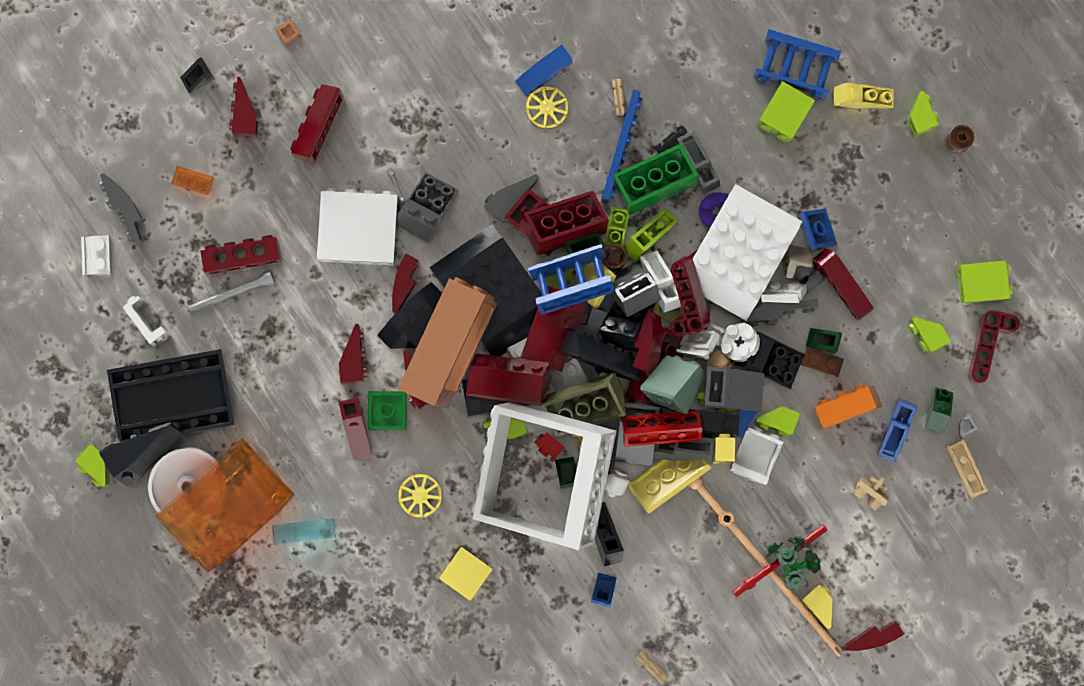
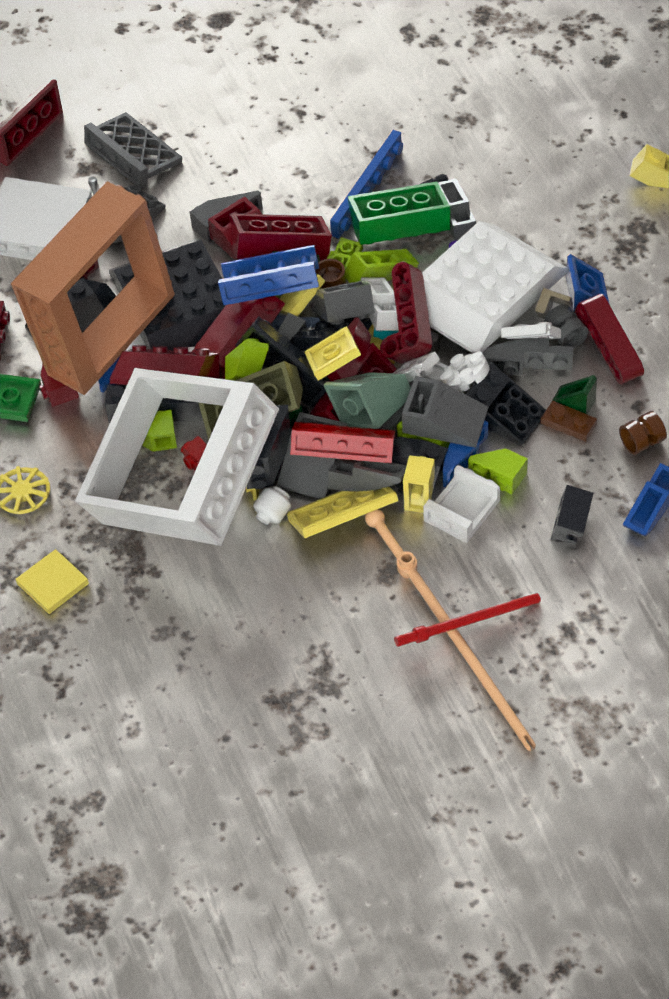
camera: 15 degrees right, 30 degrees down
nougat tile [275,19,301,46] -> none
blue slope [515,45,573,96] -> none
light yellow wheel [526,86,568,128] -> none
blue slope [591,573,617,607] -> none
black slope [595,502,624,567] -> none
tan axle [612,79,627,116] -> none
tan axle [636,651,668,684] -> none
blue fence [754,29,841,99] -> none
lime brick [757,81,815,142] -> none
dark green plant [765,536,821,591] -> none
light yellow slope [800,584,833,629] -> none
orange wedge [815,384,883,429] -> none
dark red slope [841,621,905,651] -> none
tan hips [853,476,889,511] -> none
none -> dark grey fence [84,112,183,188]
none -> lime slope [225,339,269,381]
none -> light yellow tile [305,326,361,381]
none -> black hinge [551,485,594,544]
none -> reddish brown wheel [619,411,667,455]

